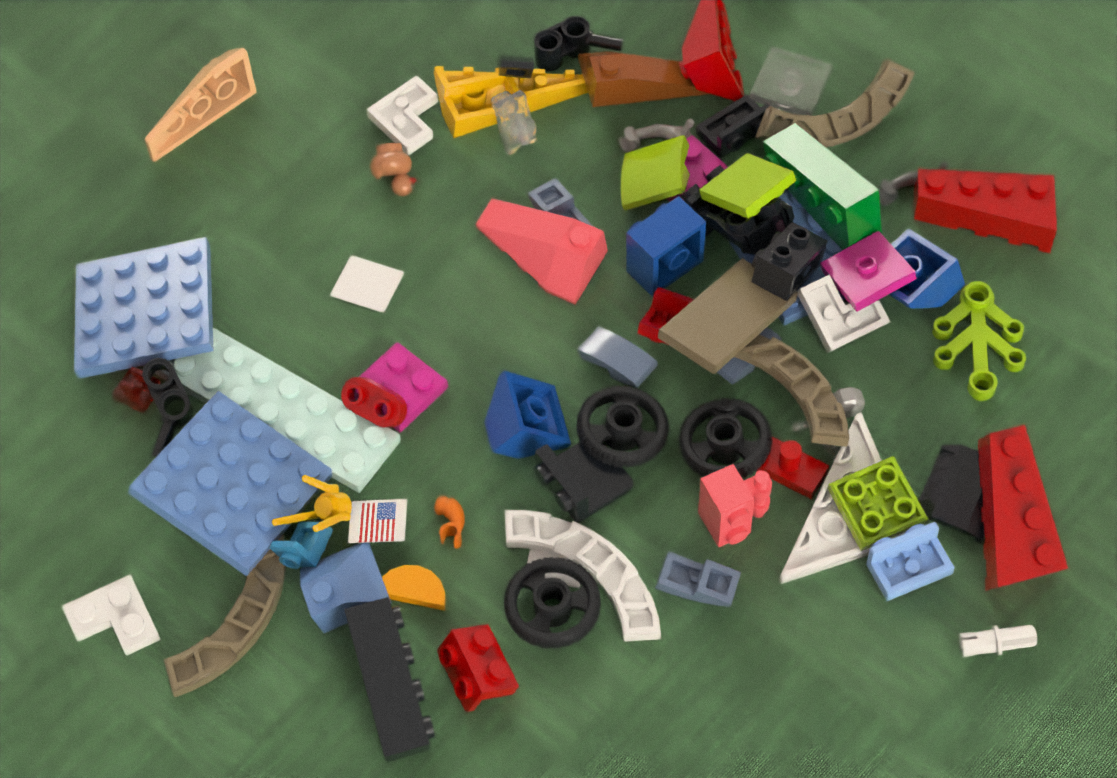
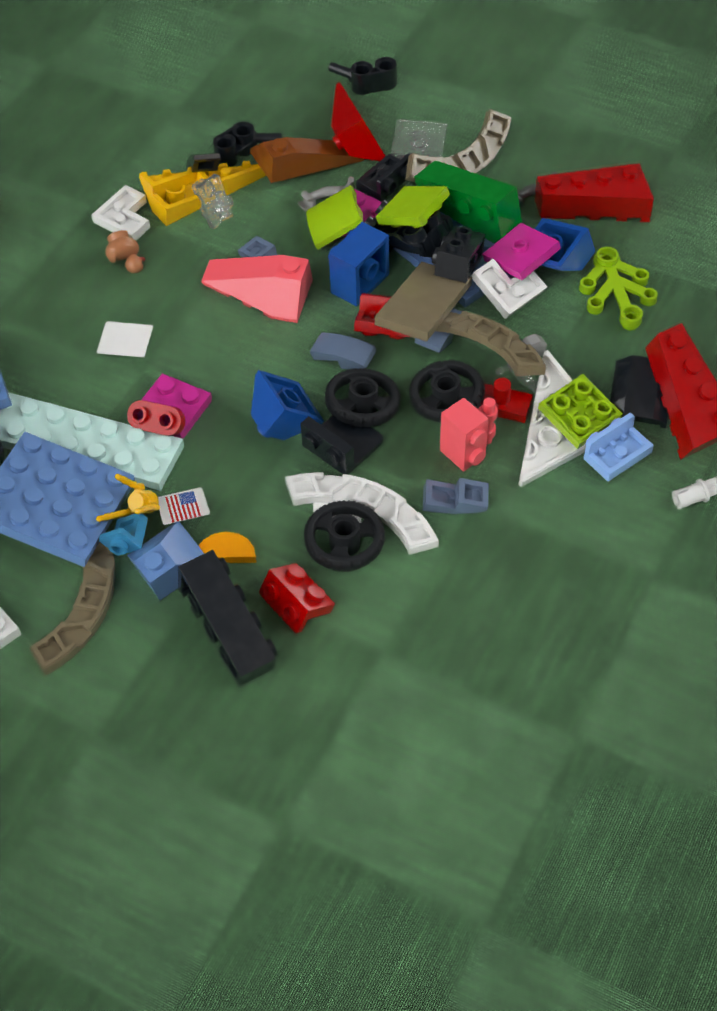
camera: 15 degrees left, 5 degrees down
orange arm [434,495,465,549] -> none

